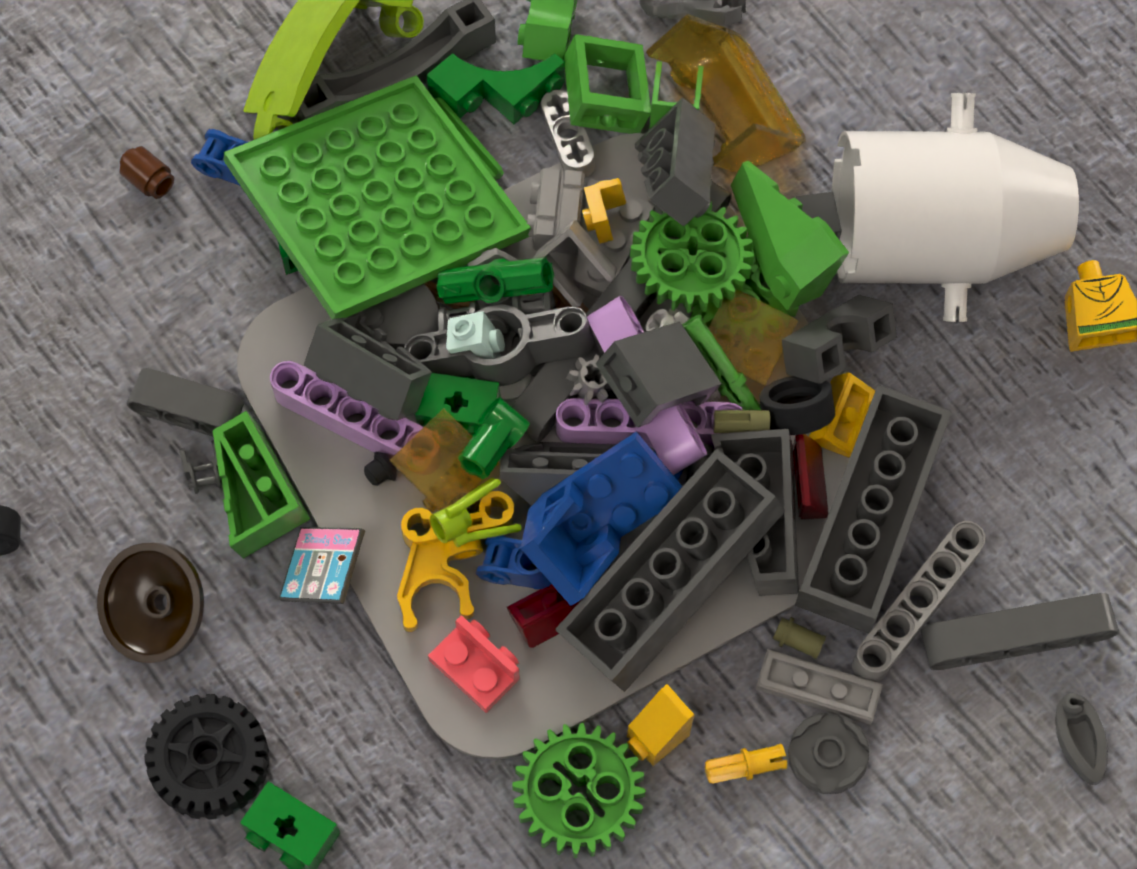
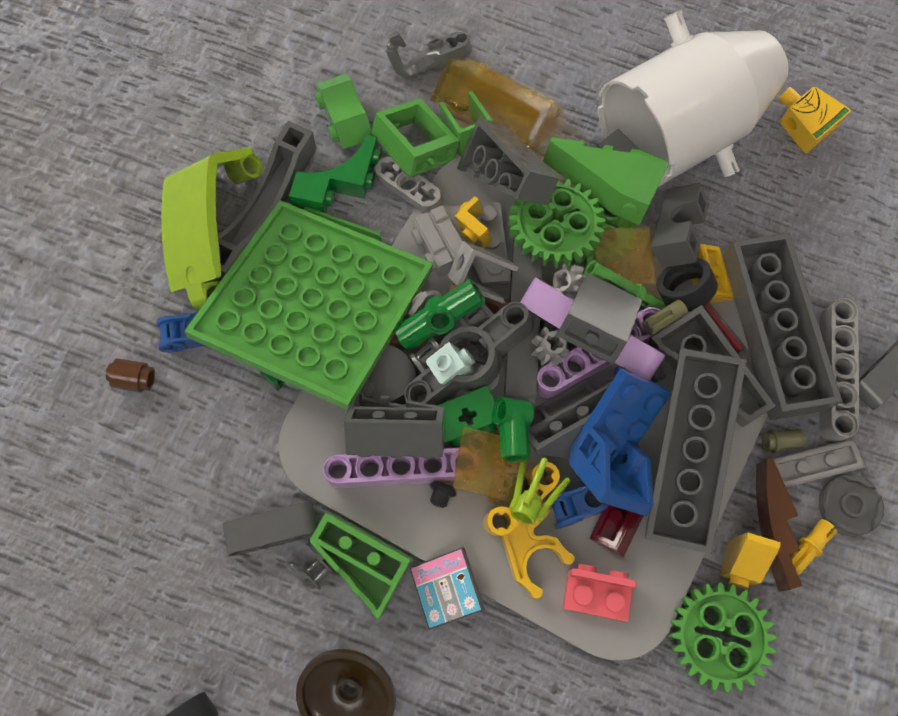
camera: 35 degrees left, 5 degrees up
none -> reddish brown slope [756,457,802,592]

